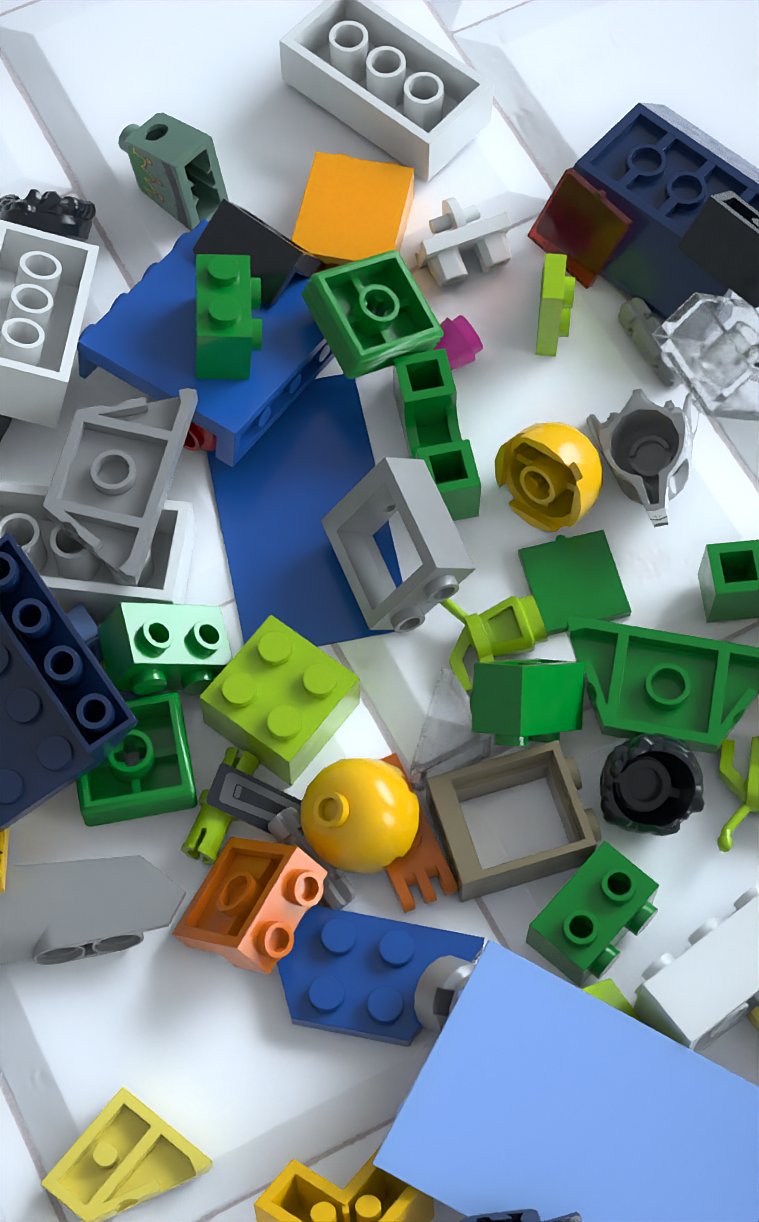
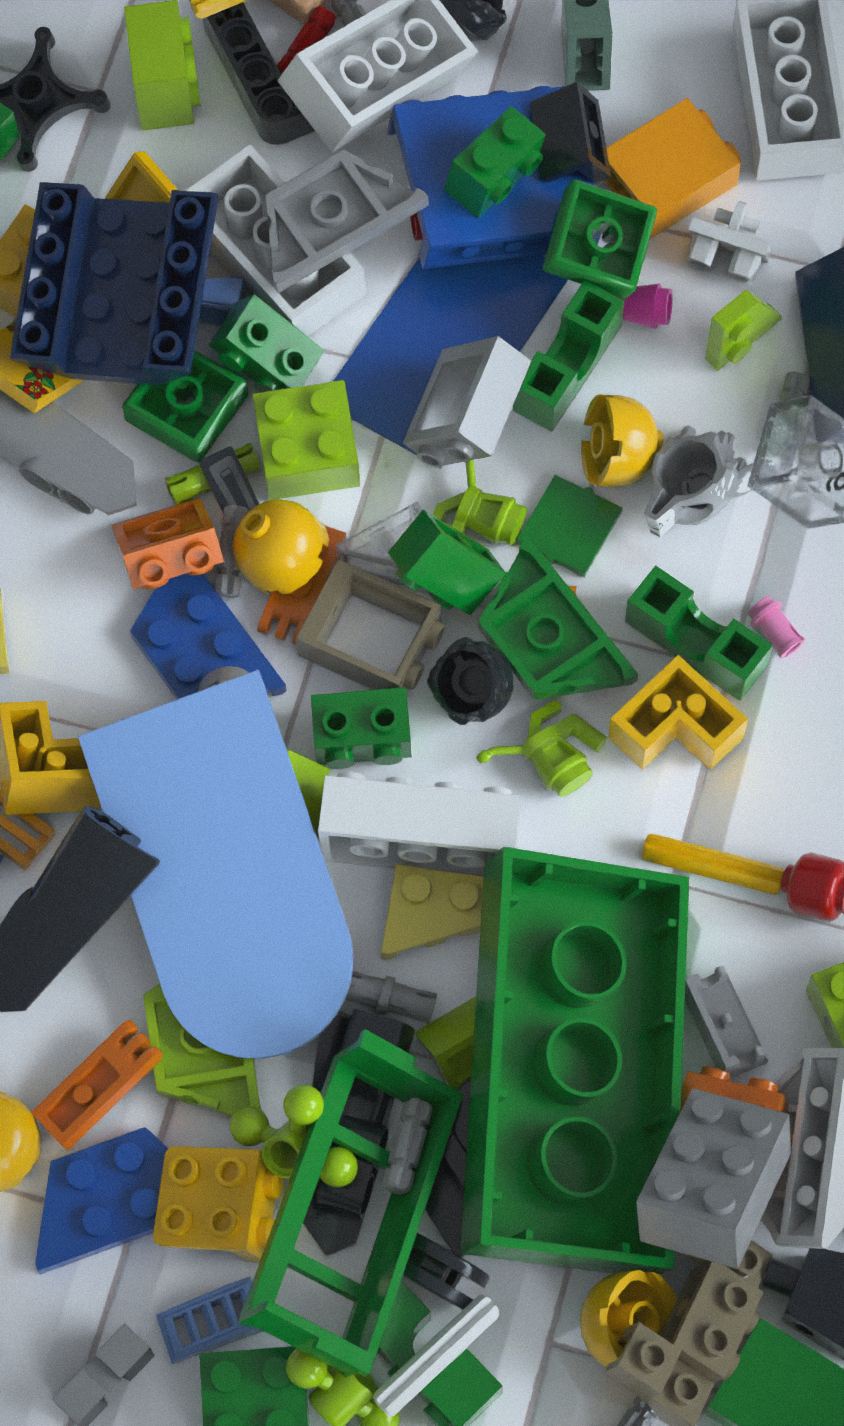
camera: 45 degrees right, 5 degrees up
clear red piece [527,168,633,289] -> none

